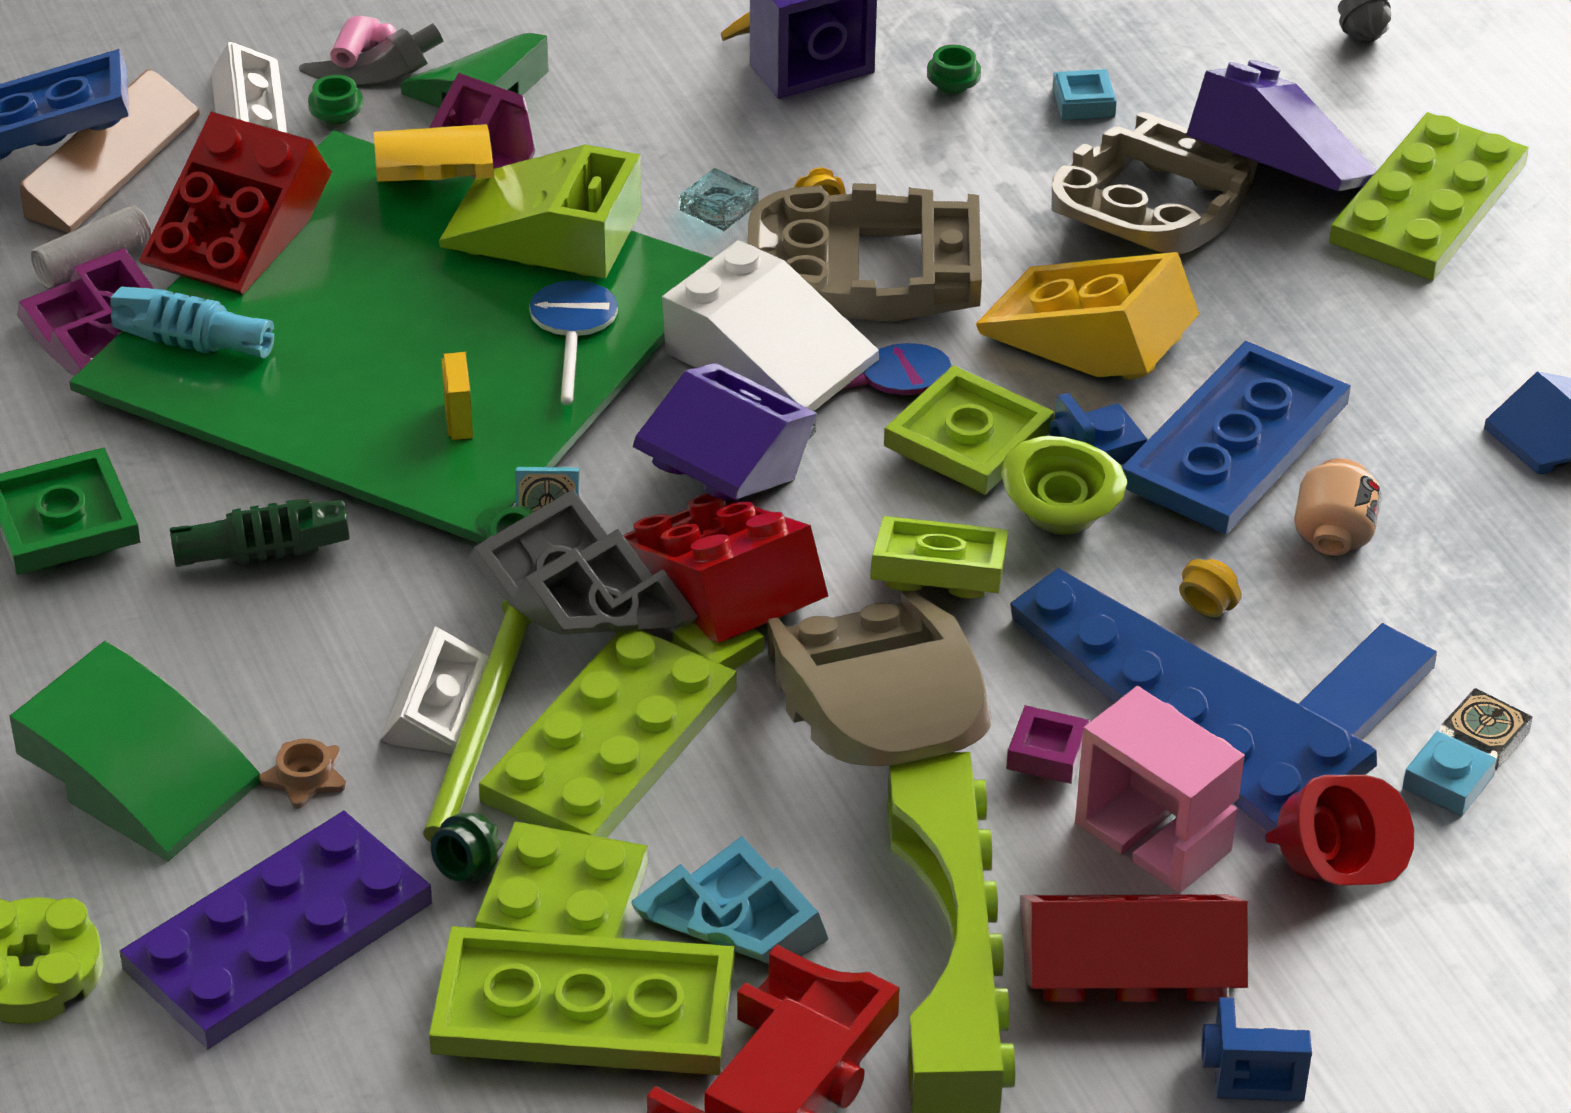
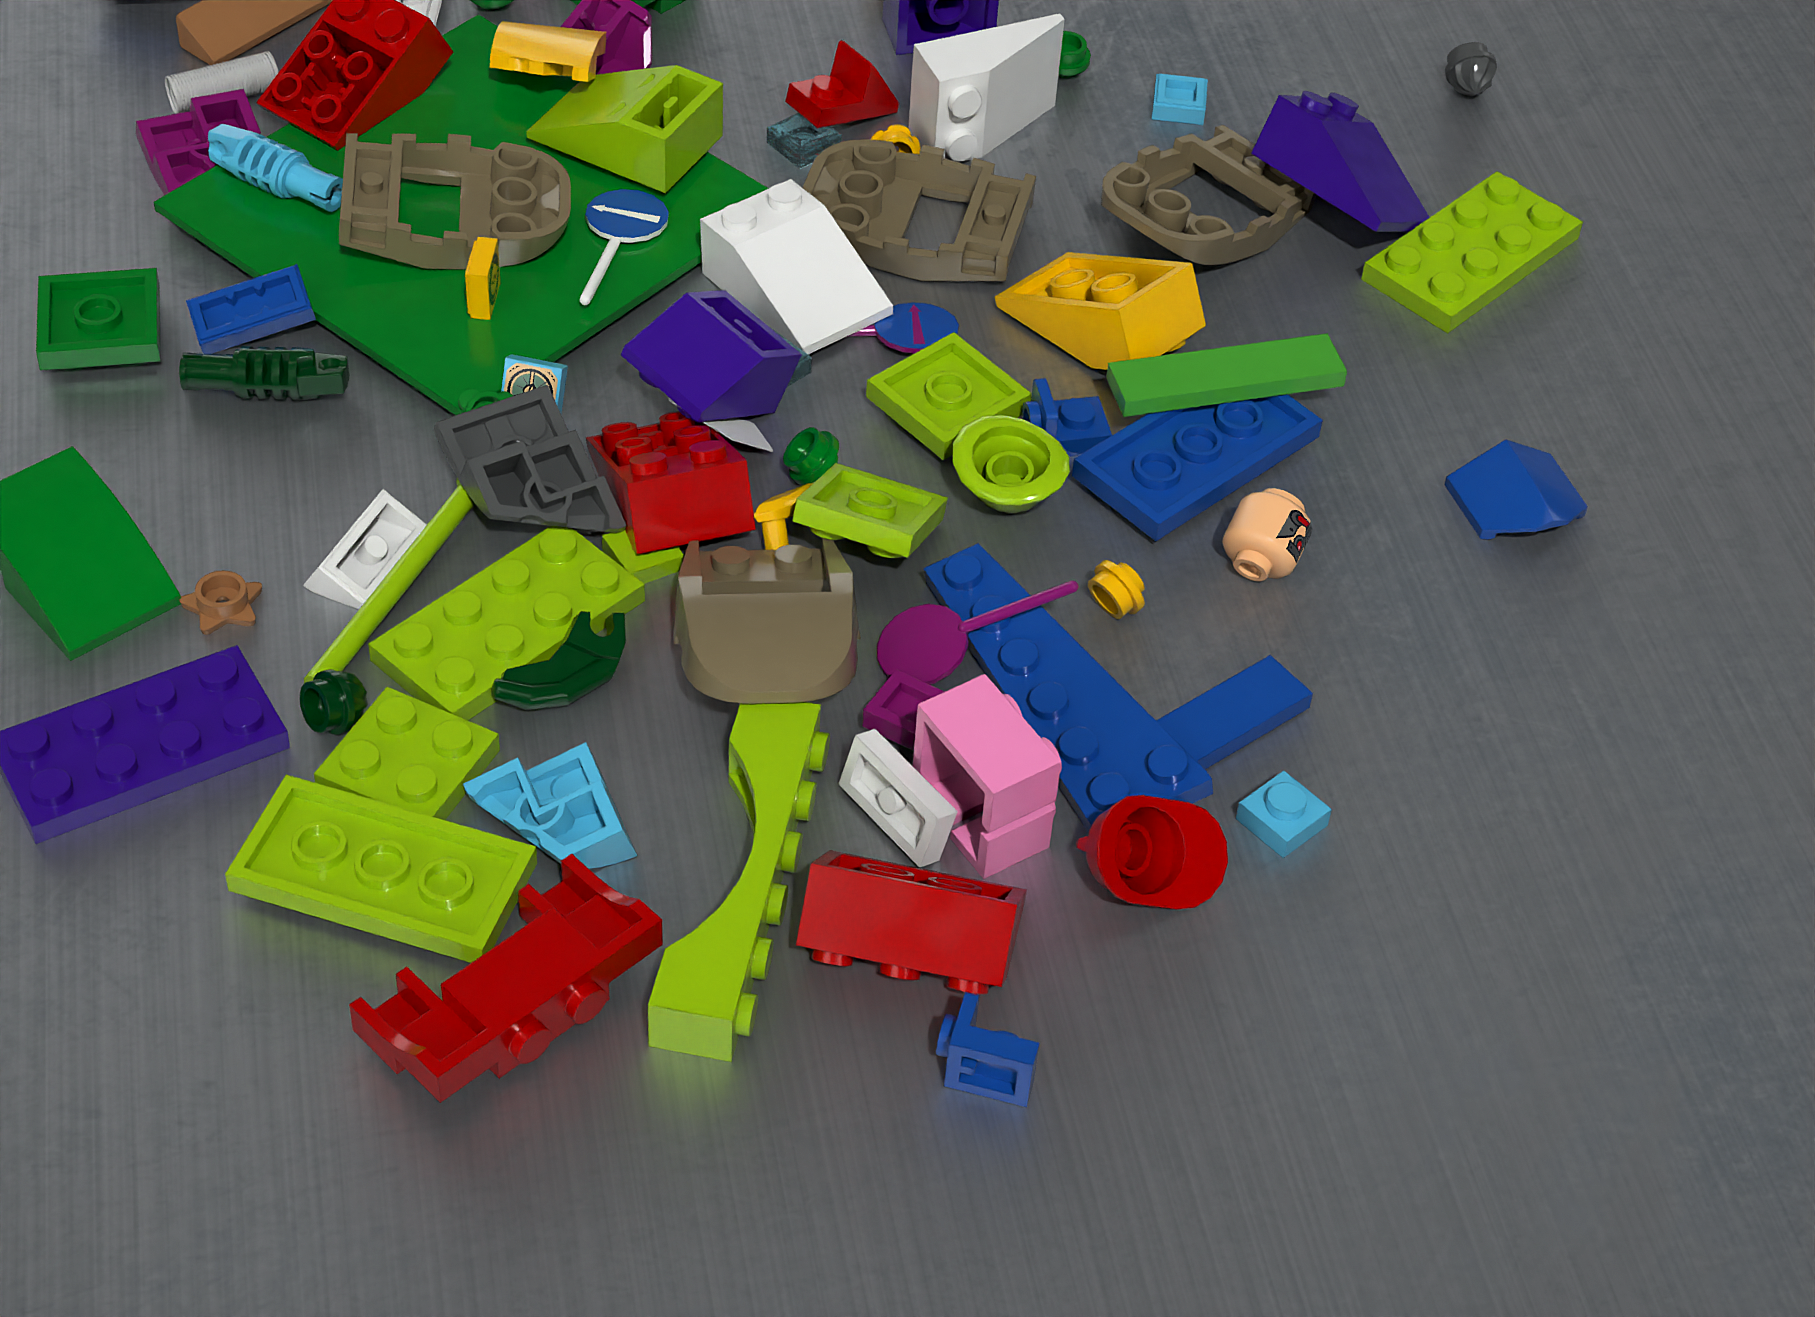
camera: 10 degrees right, 5 degrees up
tile [1440,688,1533,770] -> none
none -> blue plate [186,264,316,354]
none -> dark tan slope [339,133,571,269]
none -> dark green piece [492,611,626,710]
none -> white sticker [668,398,773,452]
none -> yellow bar [754,483,813,550]
none -> green plate [783,427,839,485]
none -> red slope [785,40,900,128]
none -> white plate [839,729,958,868]
none -> magenta piece [877,580,1079,685]
none -> white slope [908,13,1065,163]
none -> bright green tile [1106,333,1347,417]

